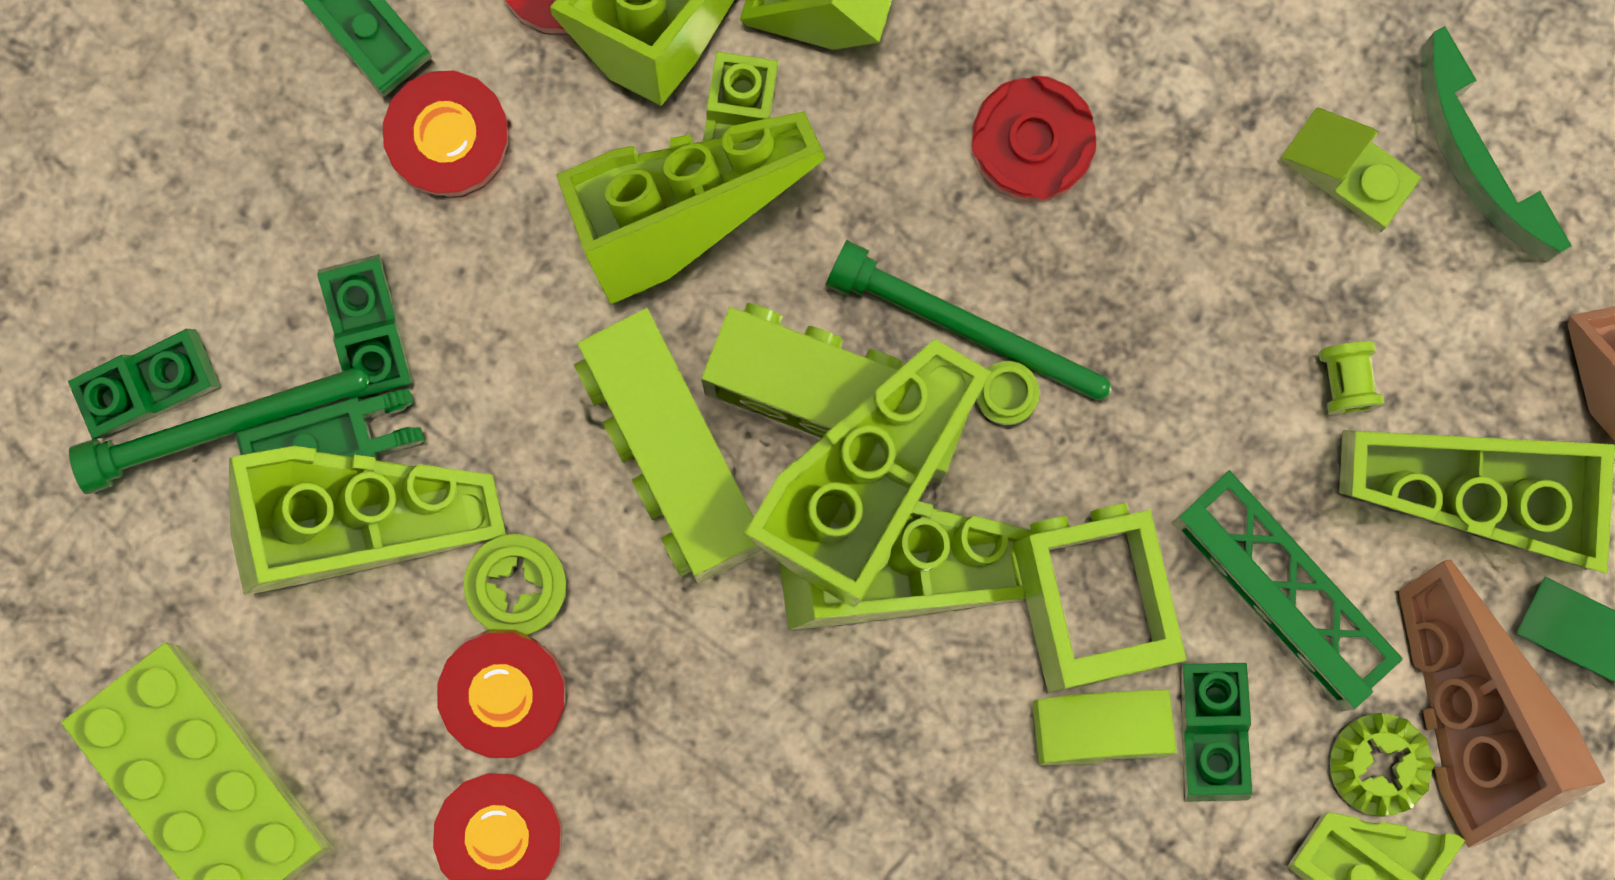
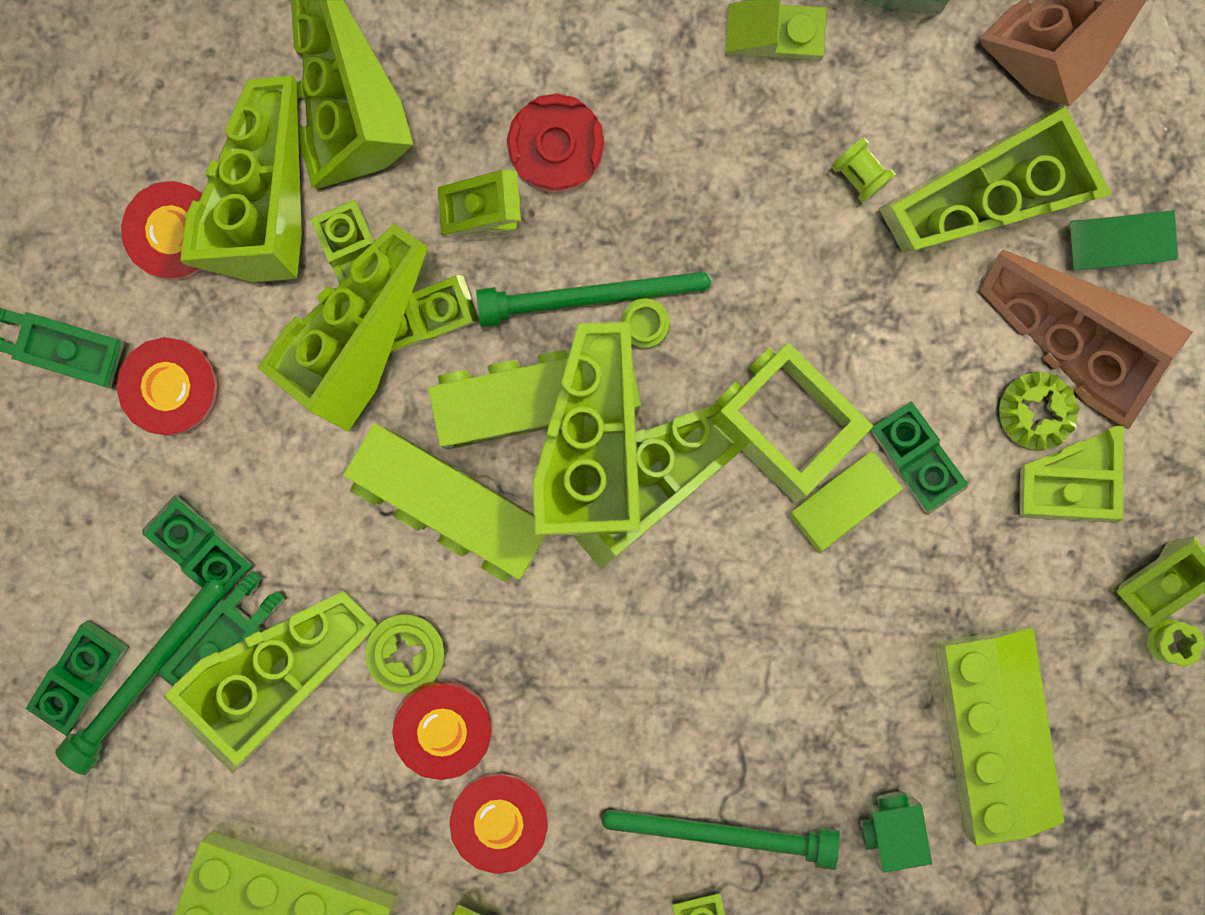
camera: 30 degrees left, 5 degrees up
green fence [1172,470,1403,711] -> none
none -> lime slope [390,275,480,354]
none -> lime slope [438,170,521,236]

